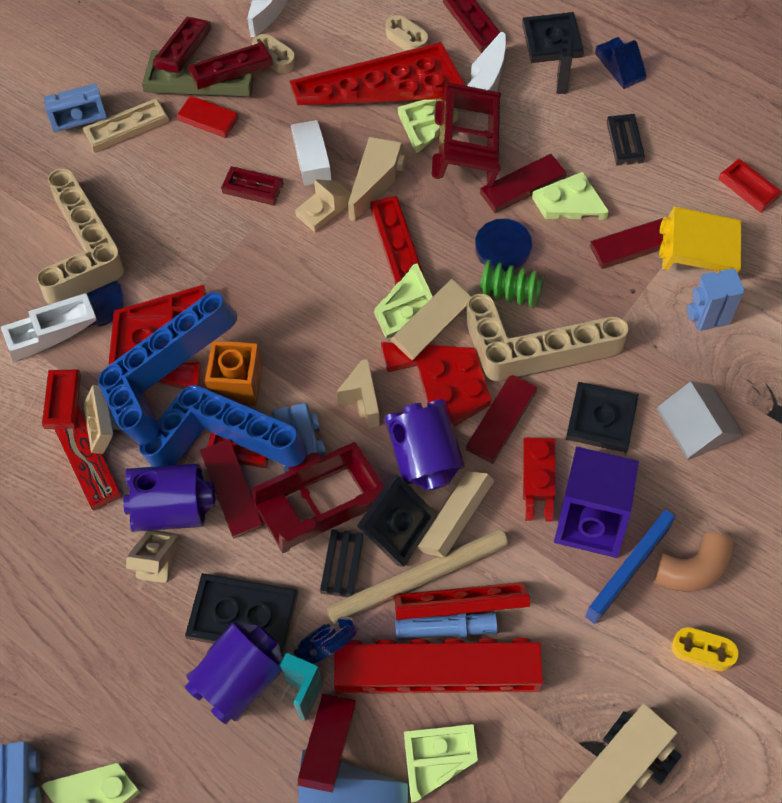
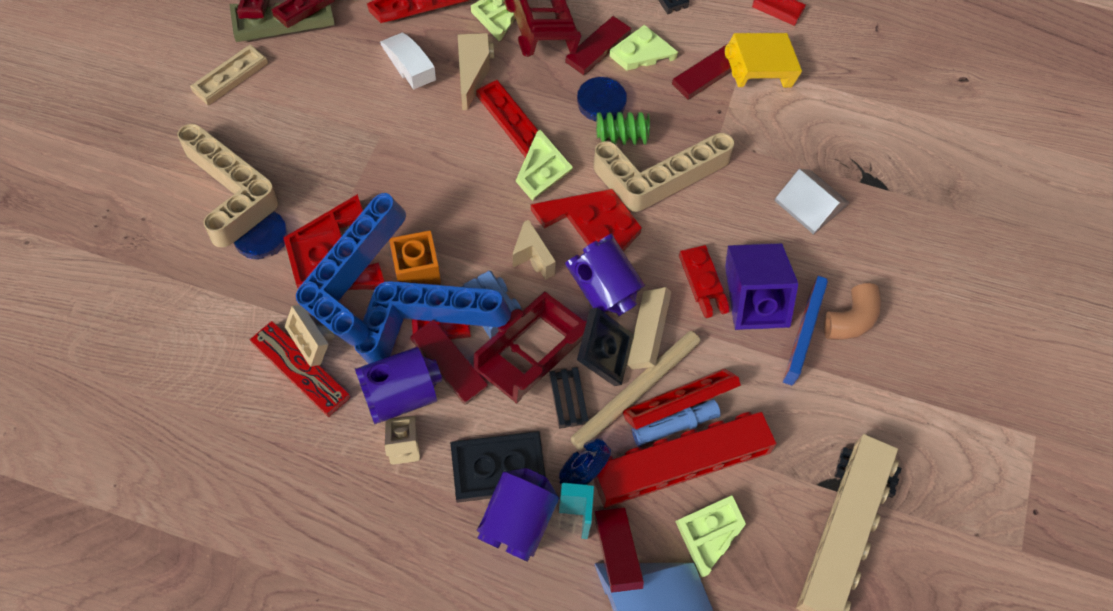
camera: 25 degrees left, 0 degrees up
white slope [0,293,96,362] -> none
red tile [42,369,81,429] -> none
medium blue brick [44,83,107,133] -> none
red tile [177,95,238,138] -> none
dark red tile [221,166,284,206] -> none
tan slope [295,179,351,232] -> none
tan tile [391,278,471,360] -> none
dark red tile [466,375,537,464] -> none
black tile [565,382,639,453] -> none
yellow beam [671,627,738,672] -> none
medium blue brick [687,268,744,331] -> none

